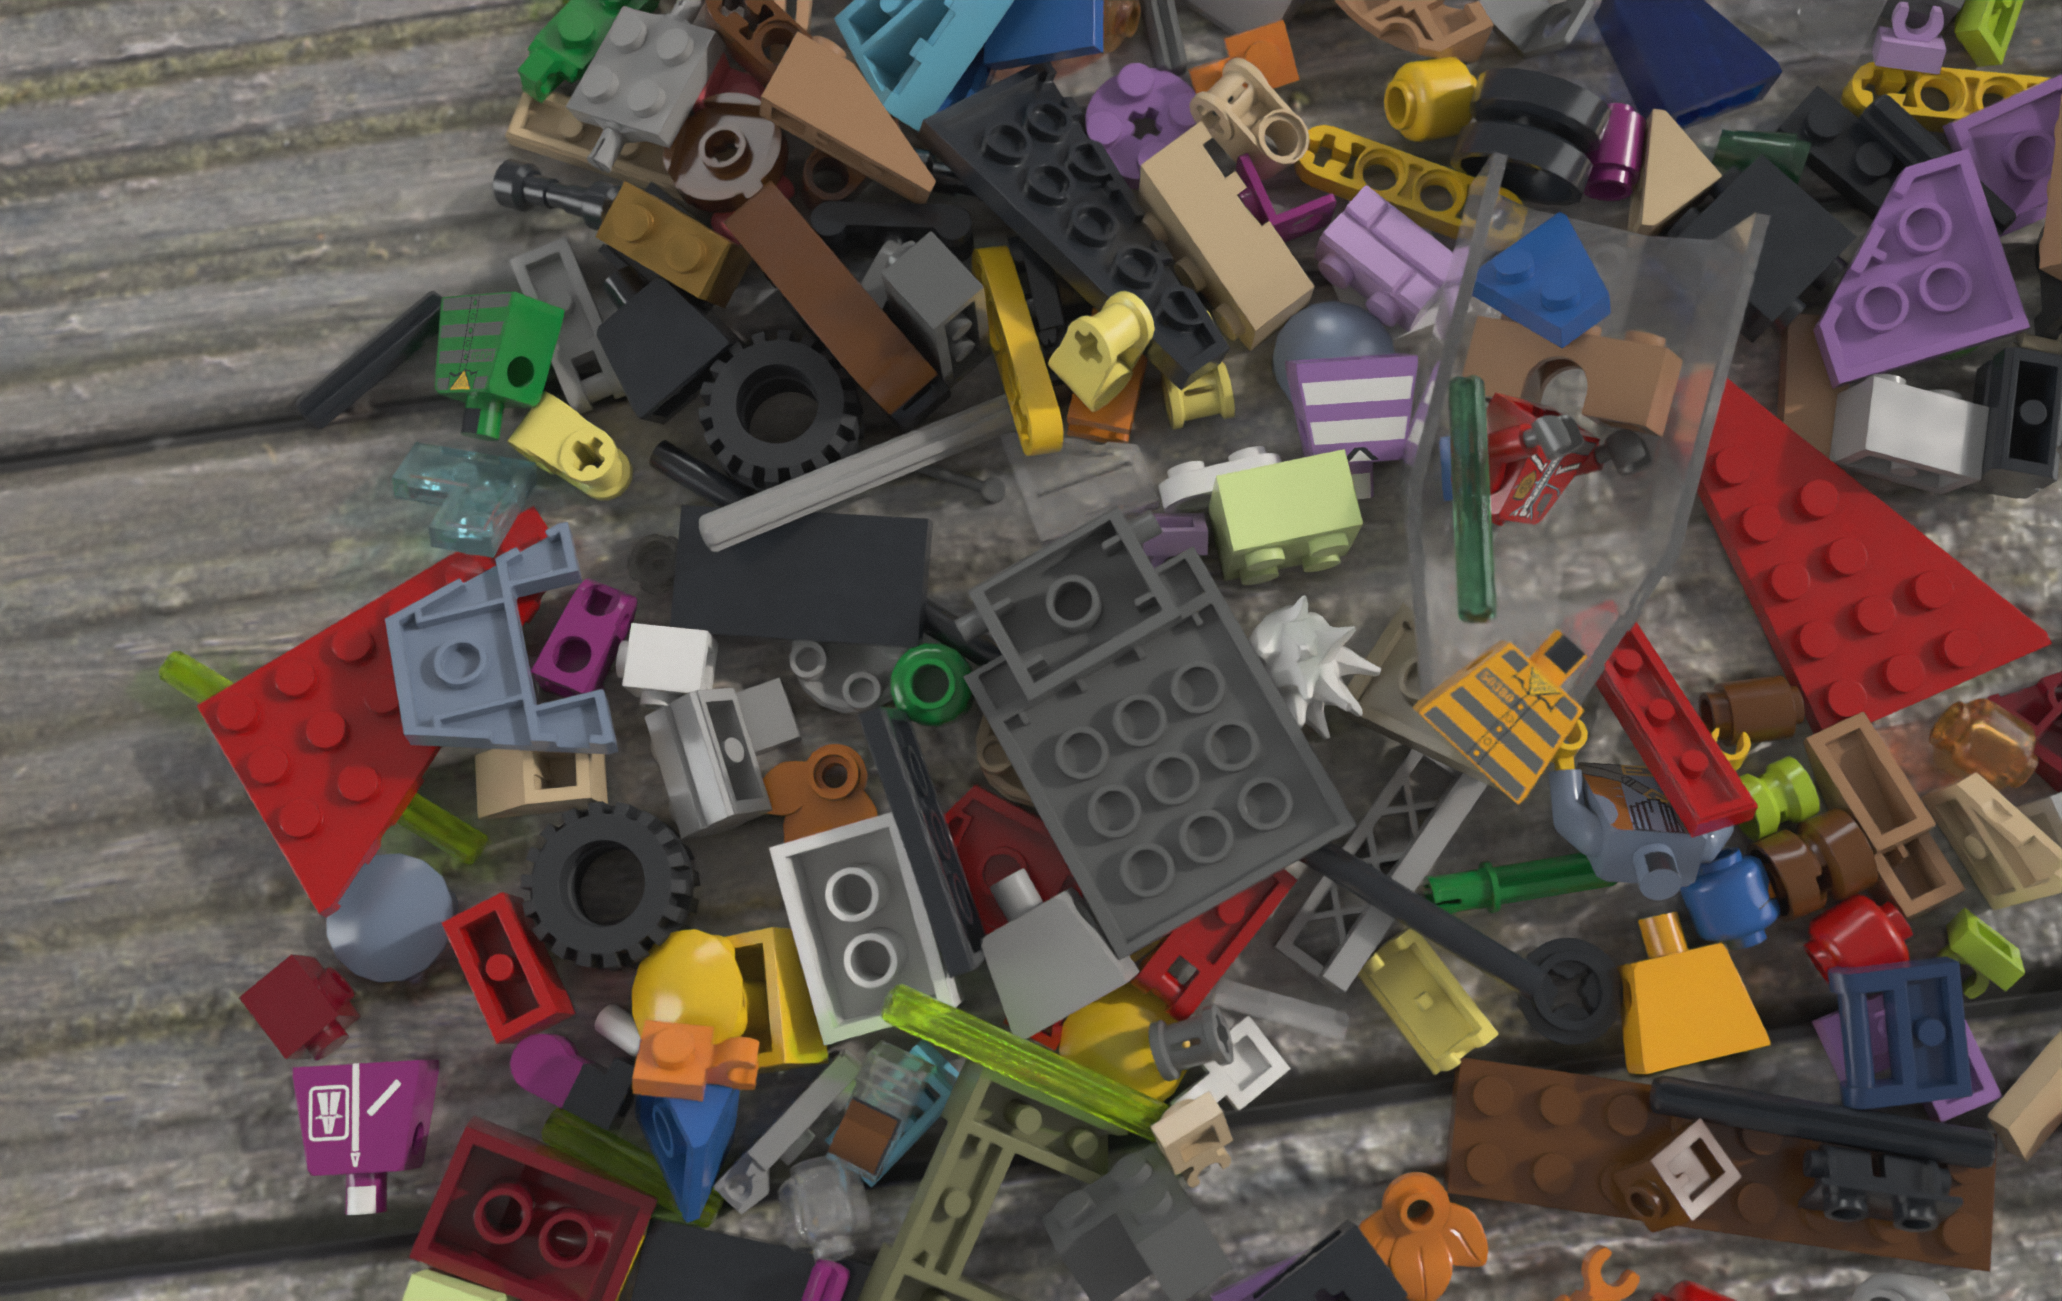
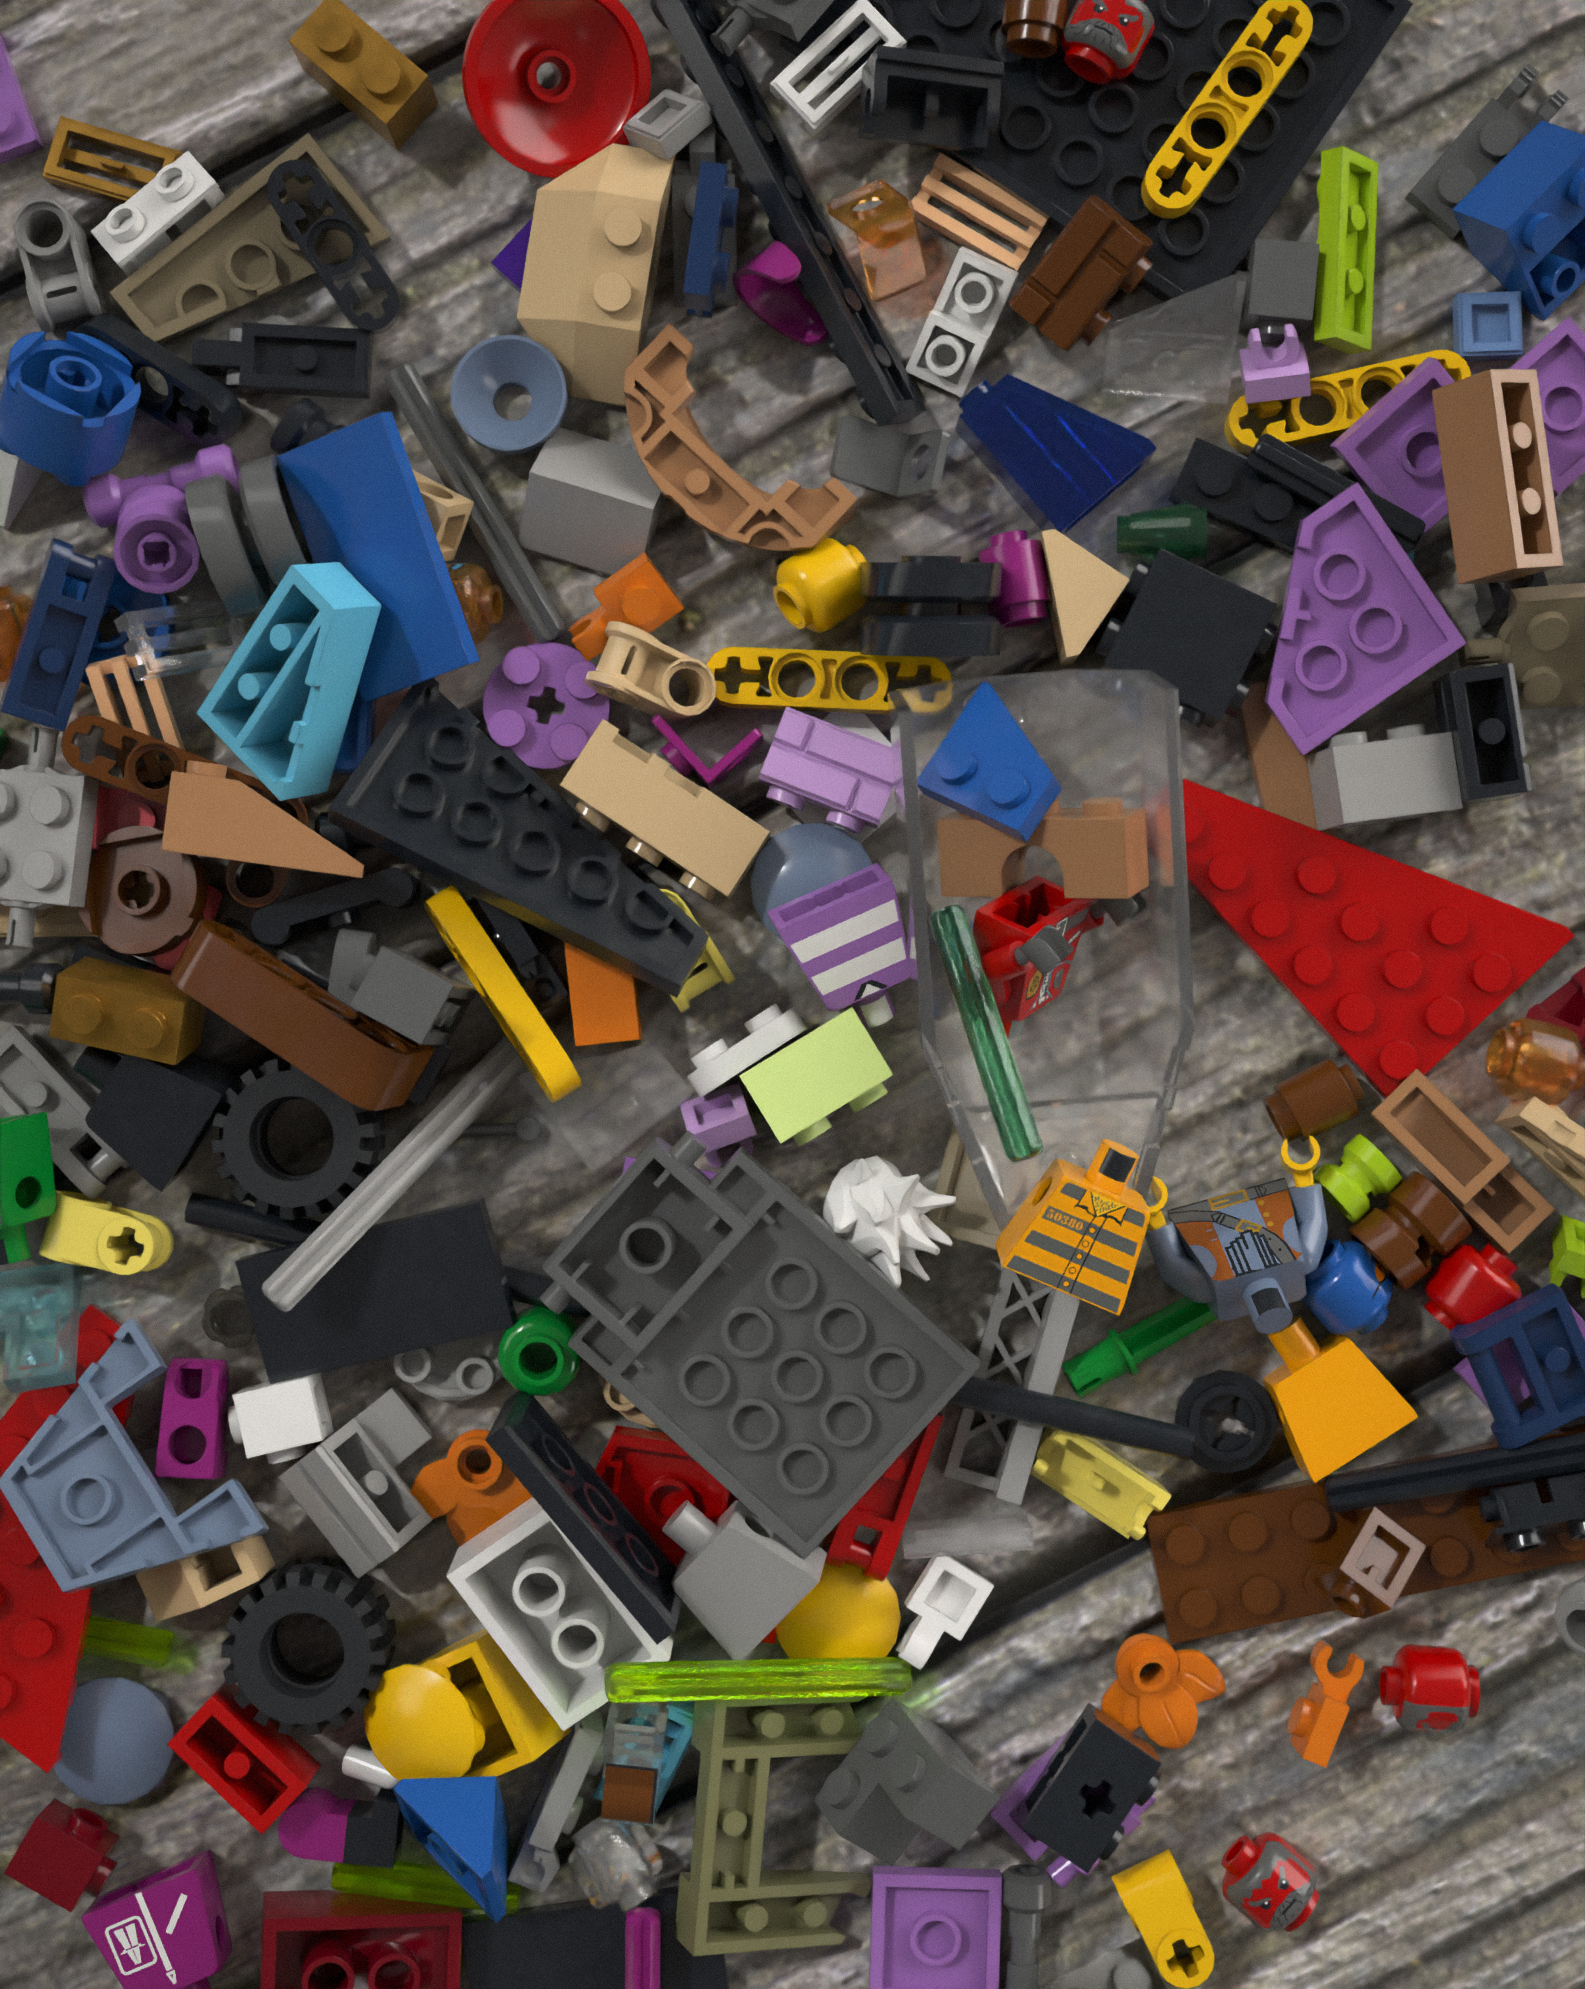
camera: 30 degrees left, 10 degrees up
orange plate [632,1020,760,1101] -> none
light yellow piece [1048,291,1154,412] -> none
dark grey bush [1148,1004,1234,1082] -> none
tan plate [1150,1091,1233,1188] -> none
red tile [1565,606,1759,838] -> none

